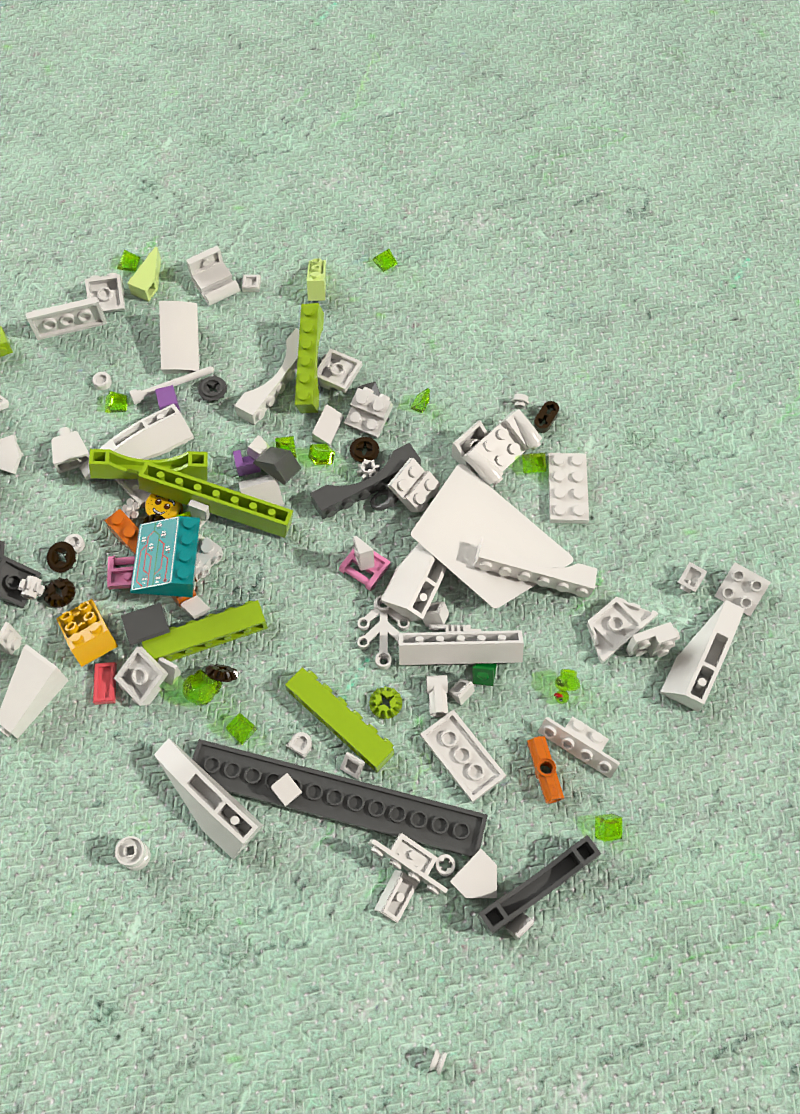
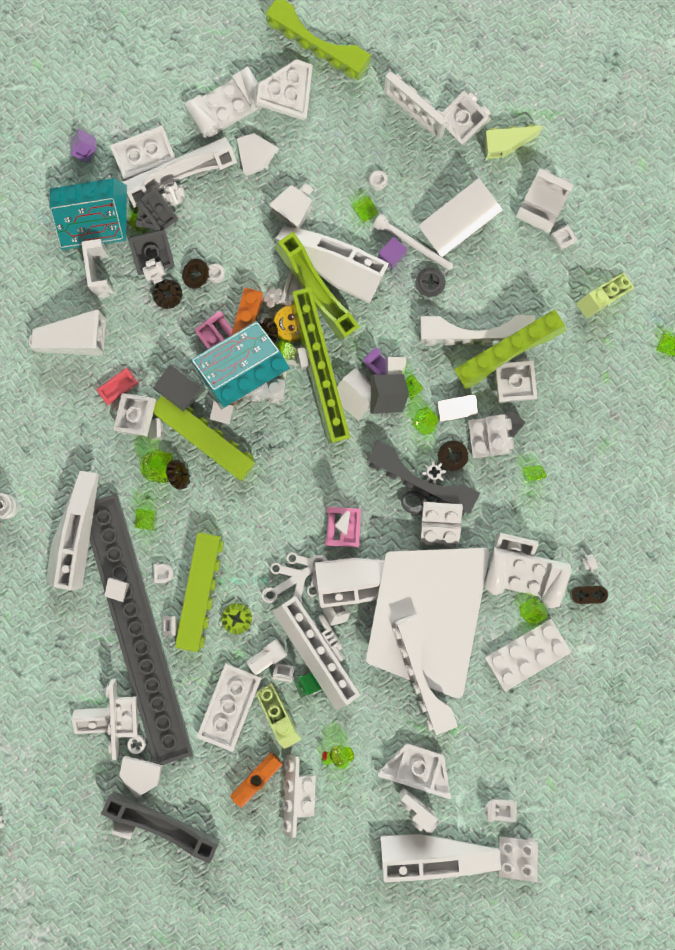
camera: 55 degrees right, 20 degrees up
yellow slope [56,599,118,667] -> none
clear neon green slope [117,250,140,272] -> none
clear neon green slope [595,814,623,842] -> none
none -> yellowish green slope [256,684,302,749]

